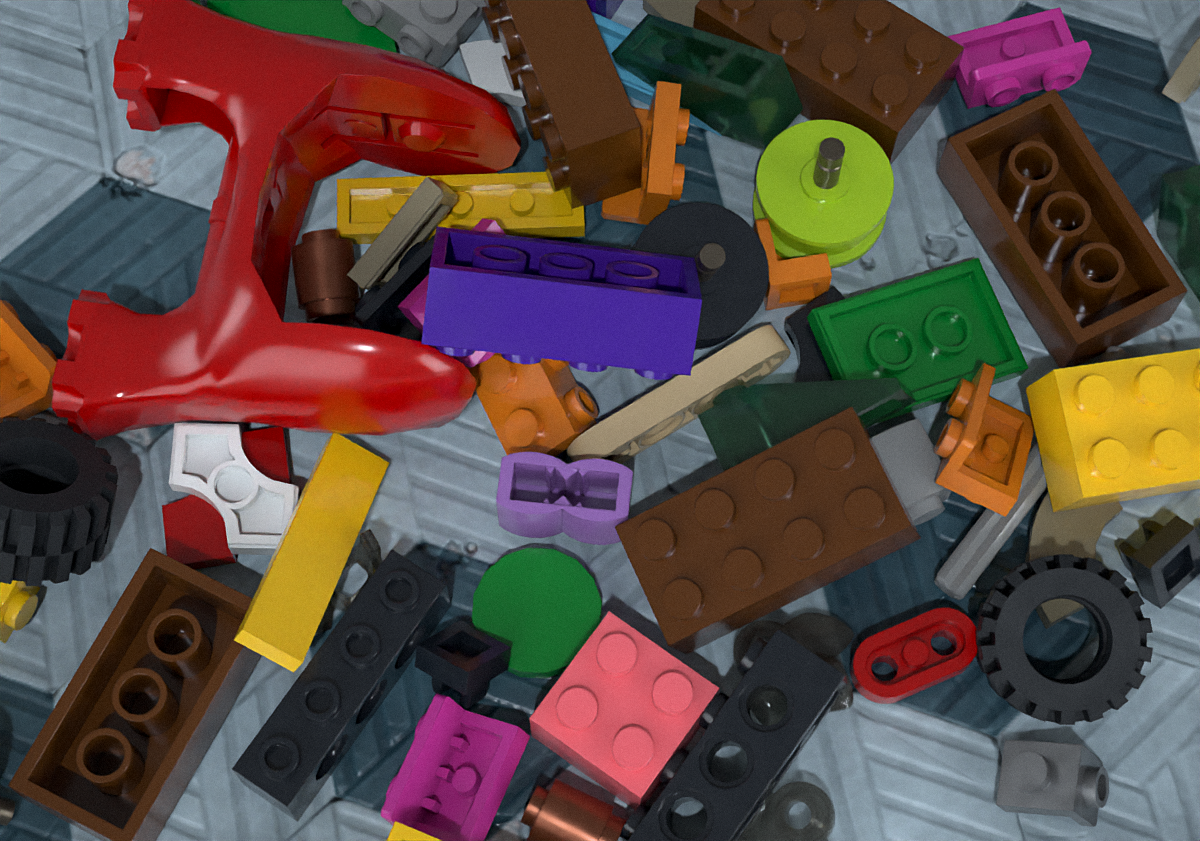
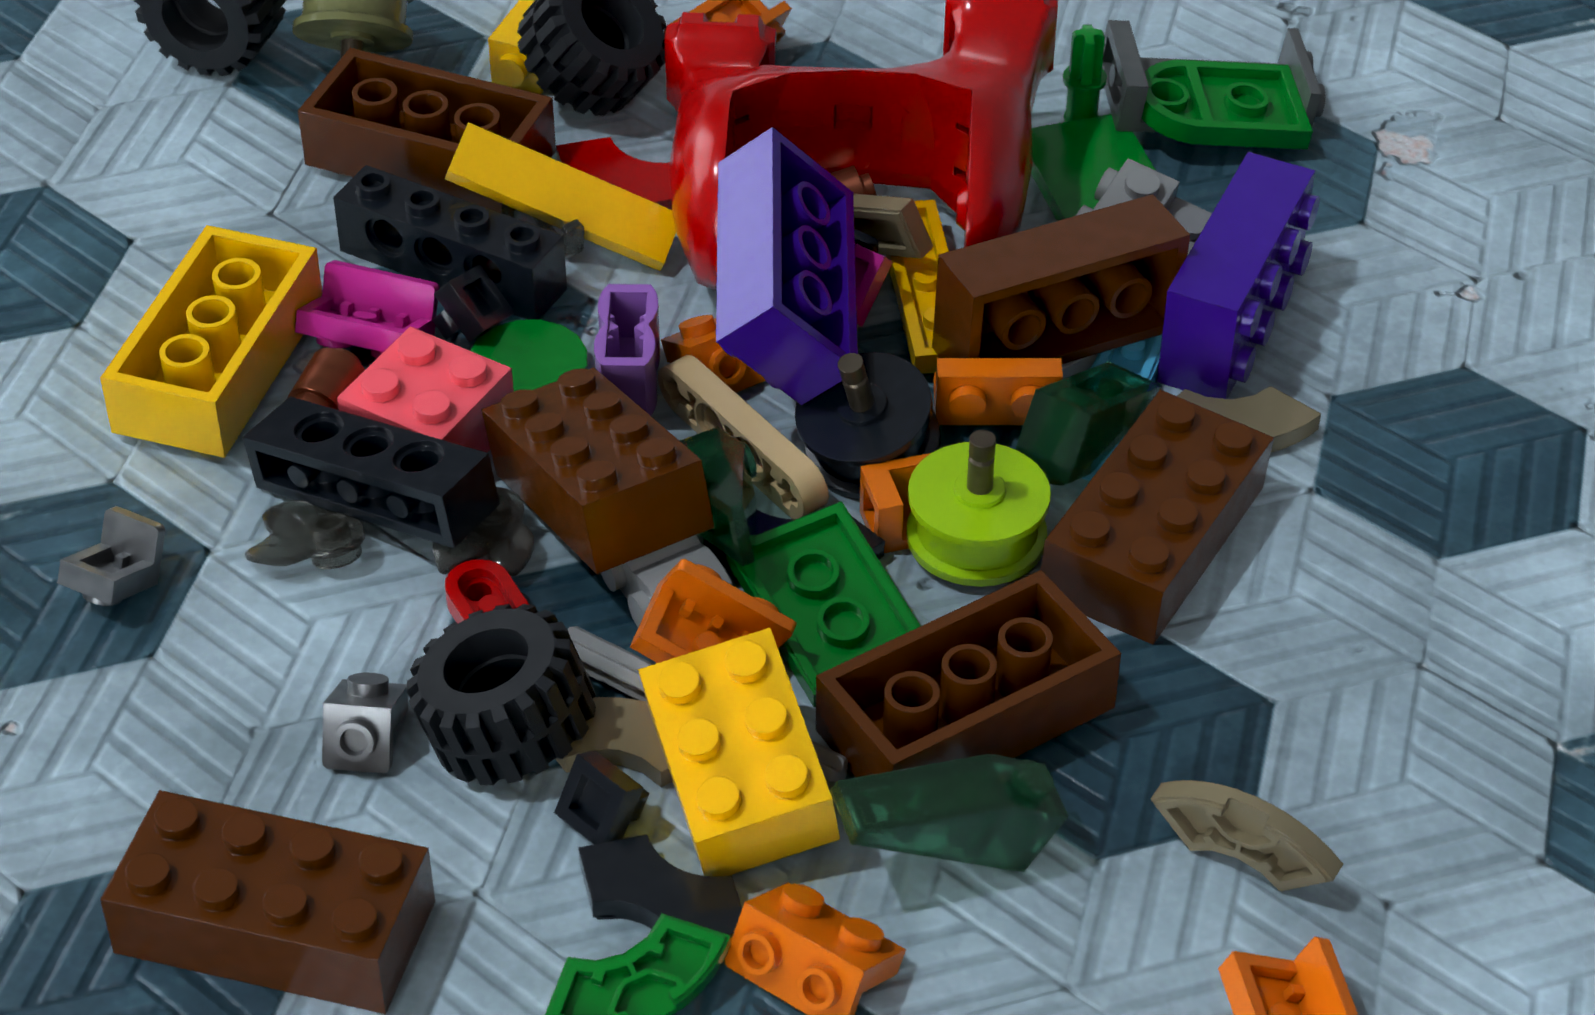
camera: 85 degrees right, 25 degrees down
white tile [169,423,301,555] -> none
dark pink bracket [948,7,1092,109] -> none

